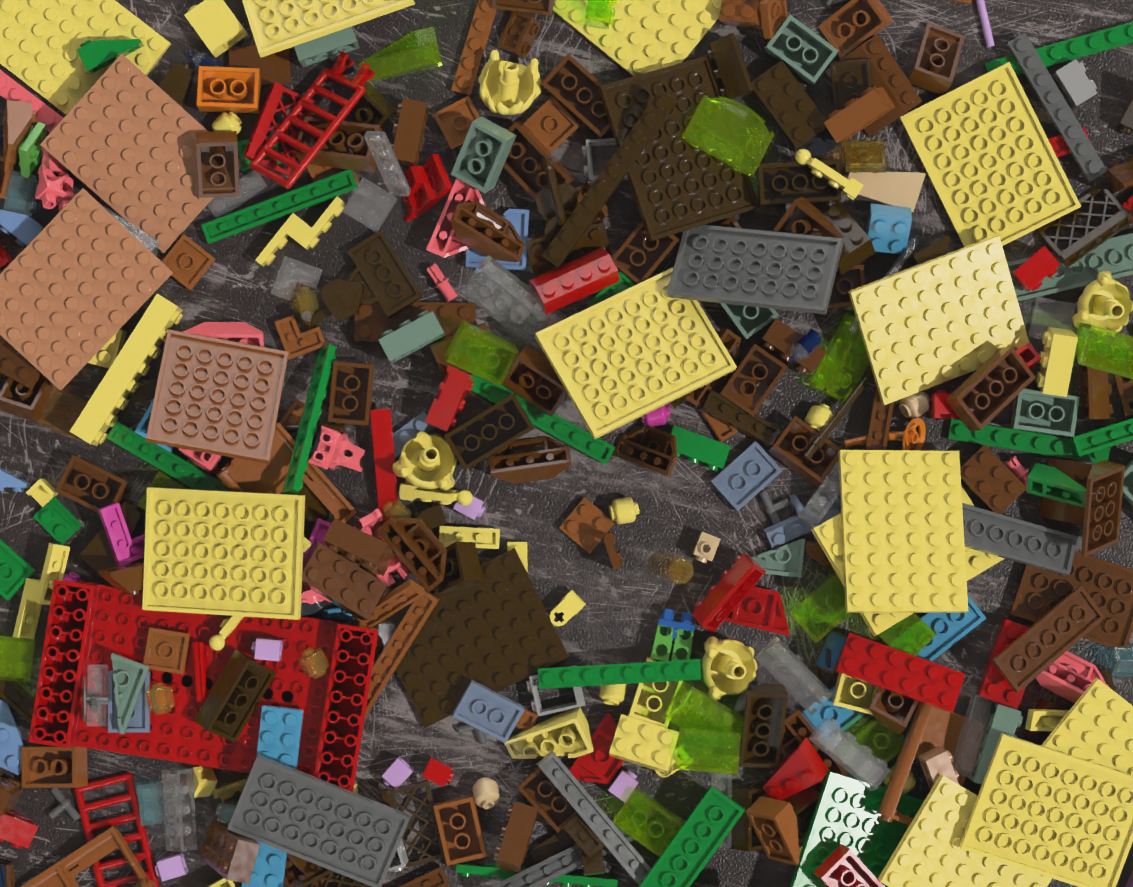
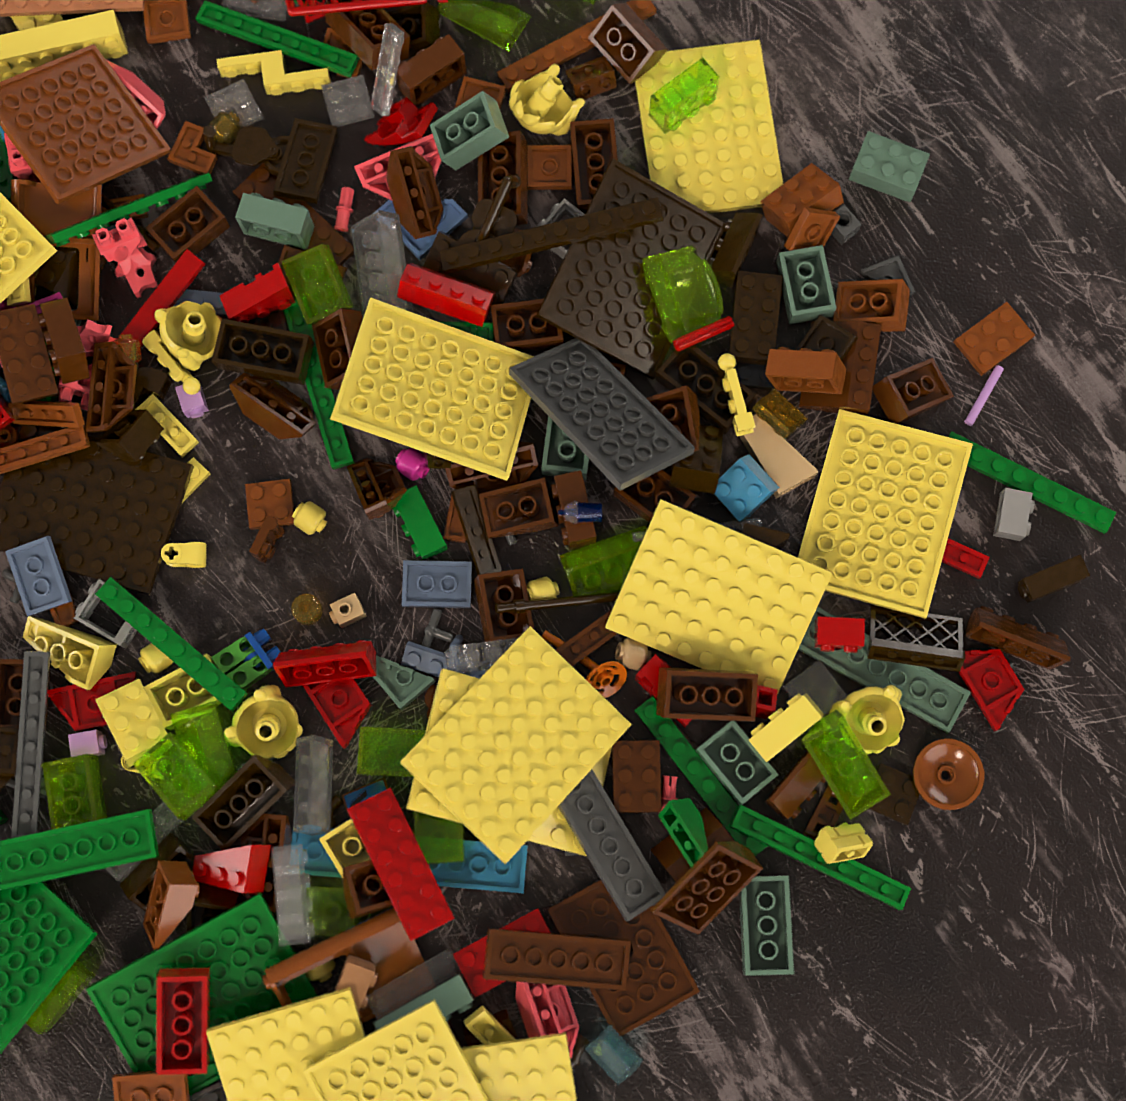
camera: 40 degrees right, 10 degrees down
dark grey plate [1007,33,1107,182] -> none
none -> red axle [673,316,734,351]

